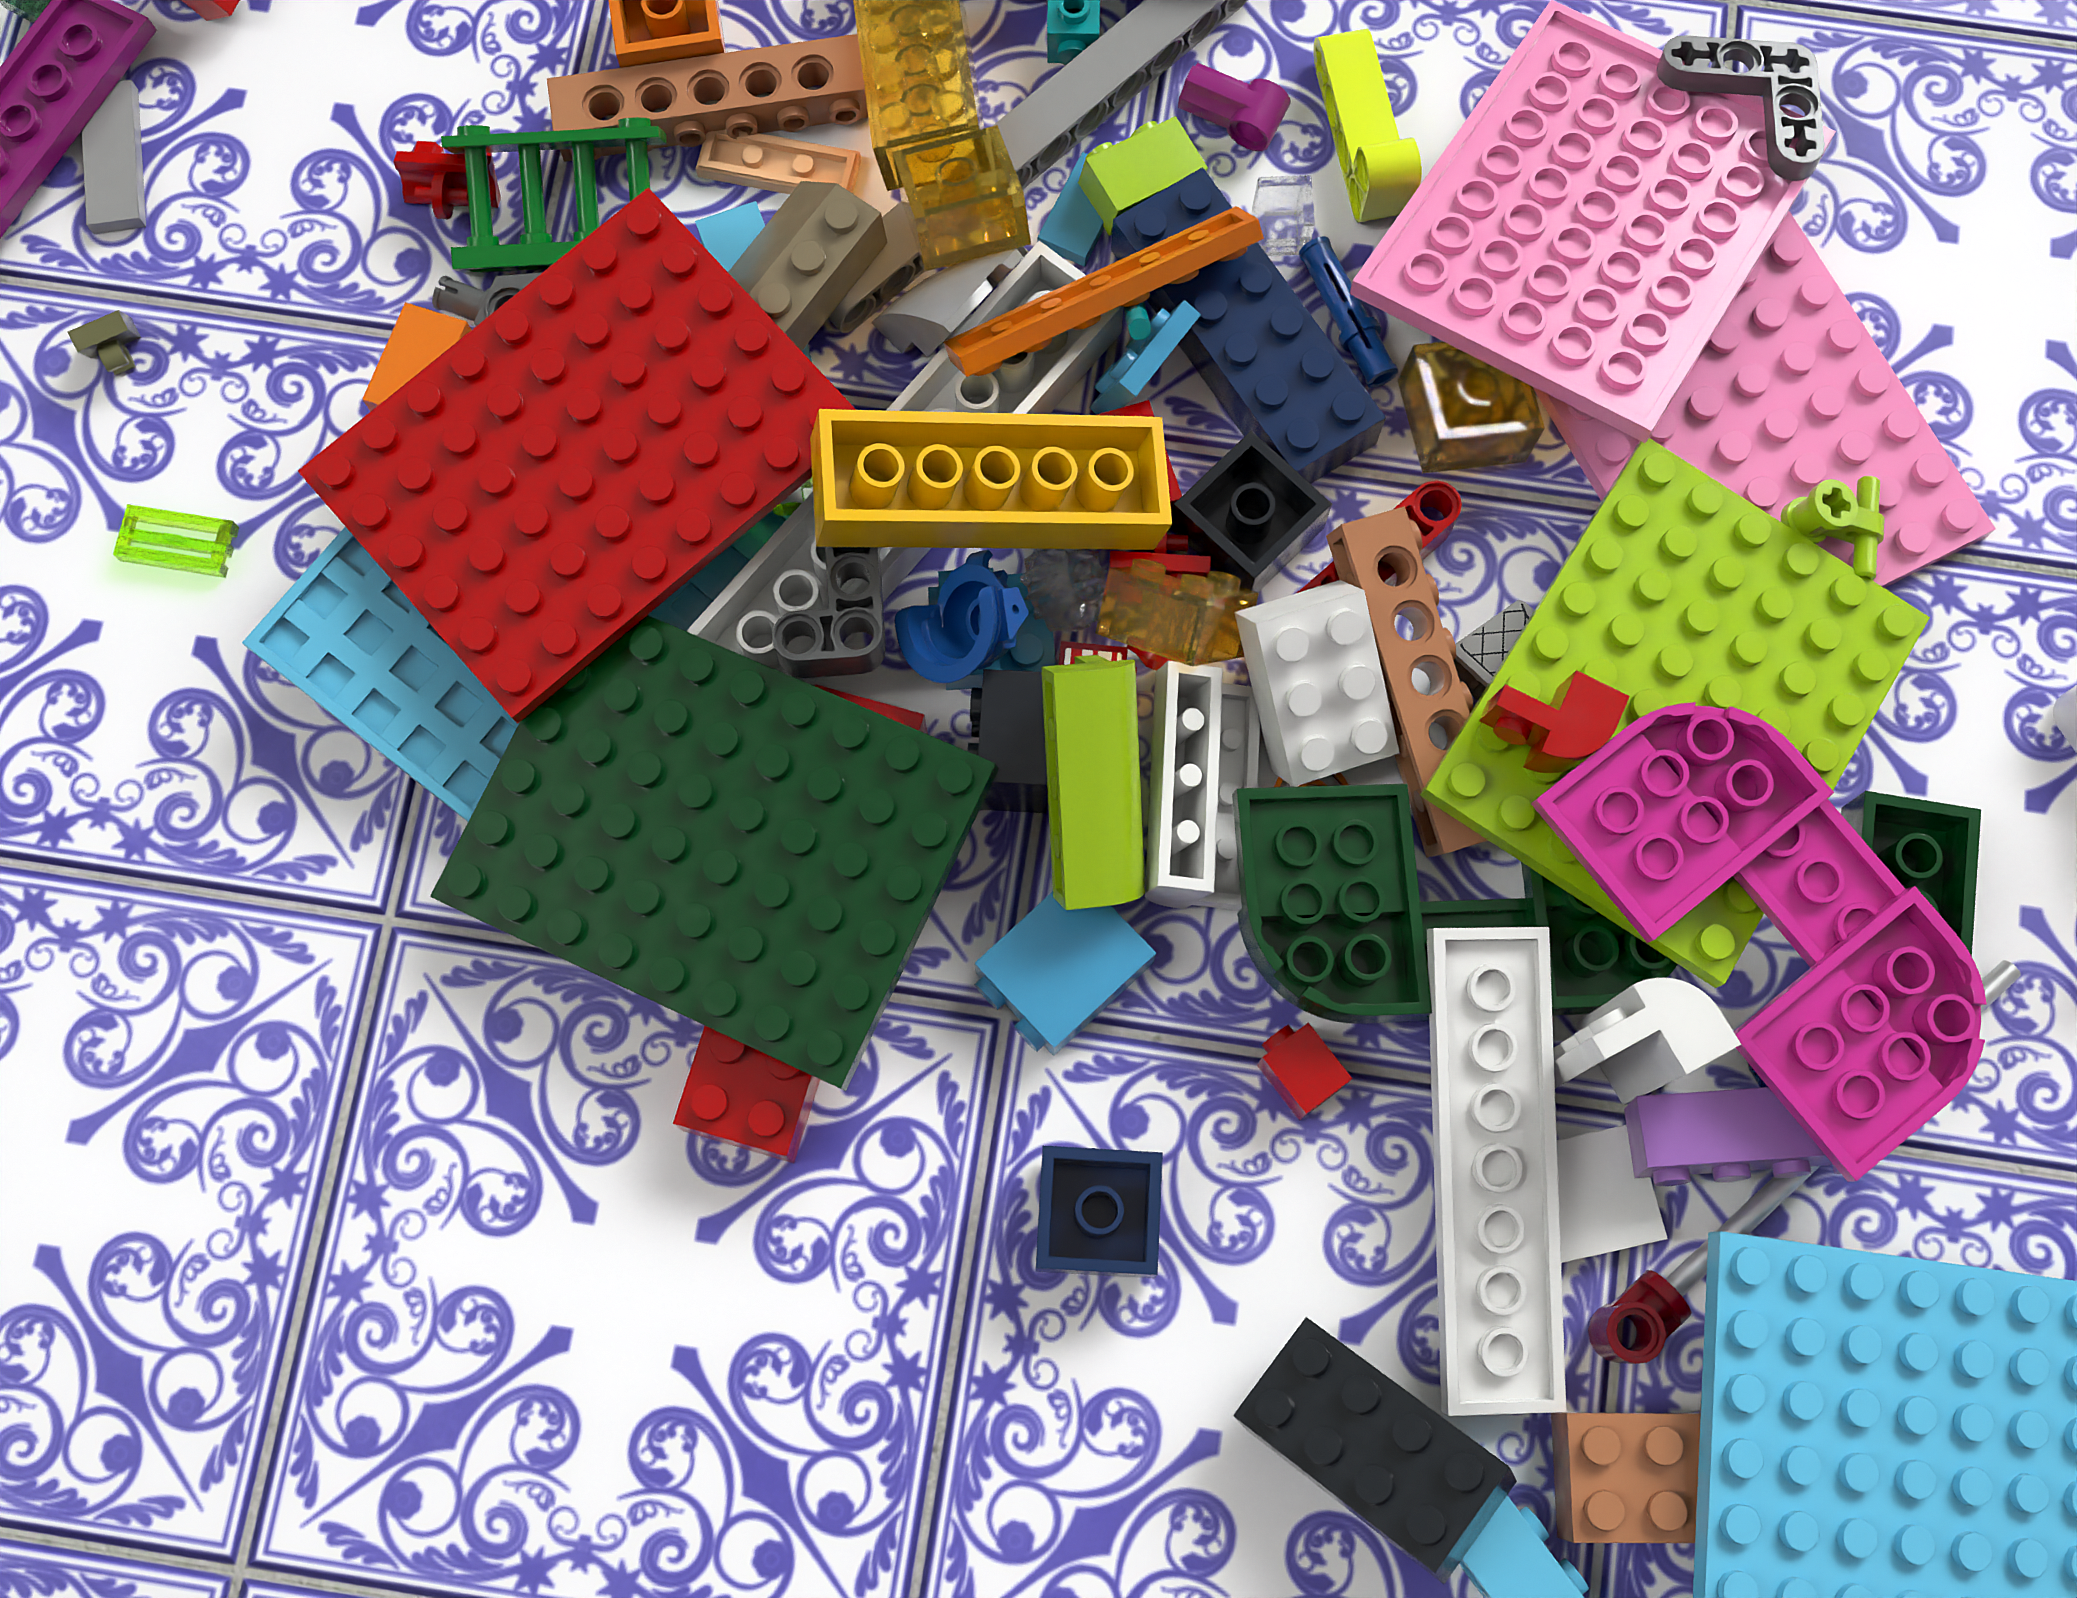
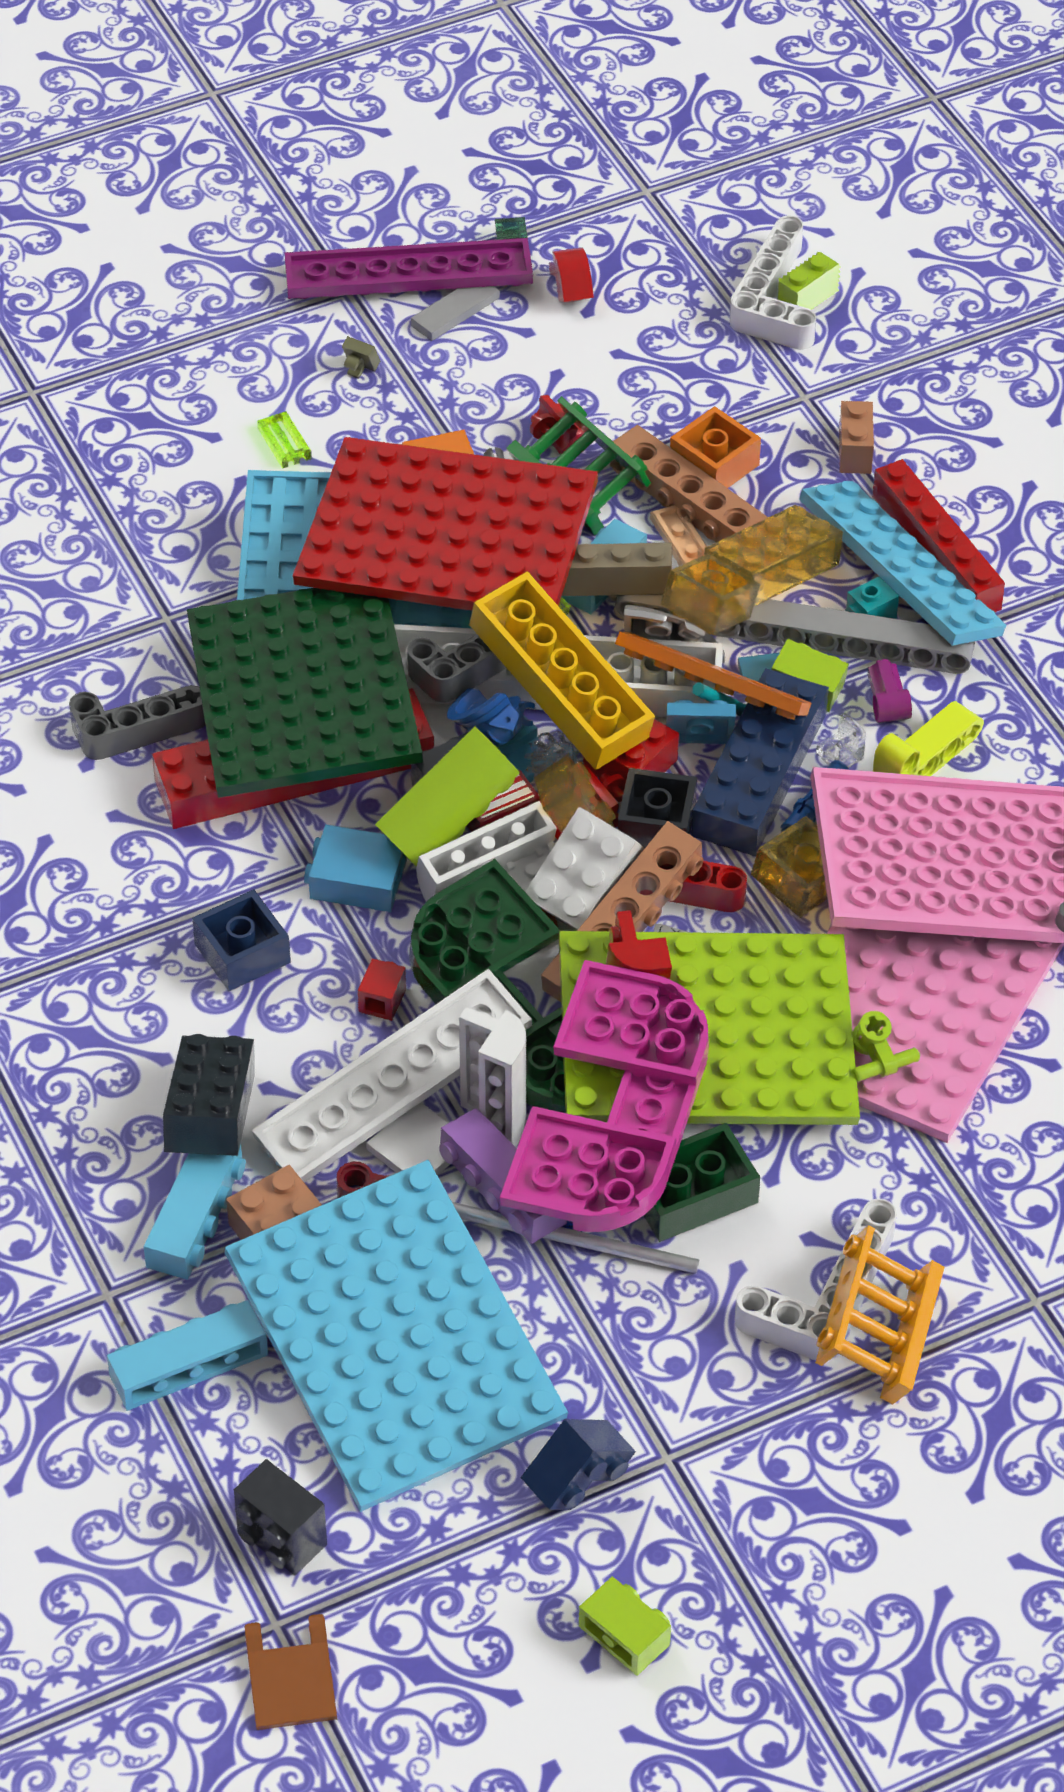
camera: 55 degrees right, 25 degrees down
none -> dark grey beam [69,685,206,760]

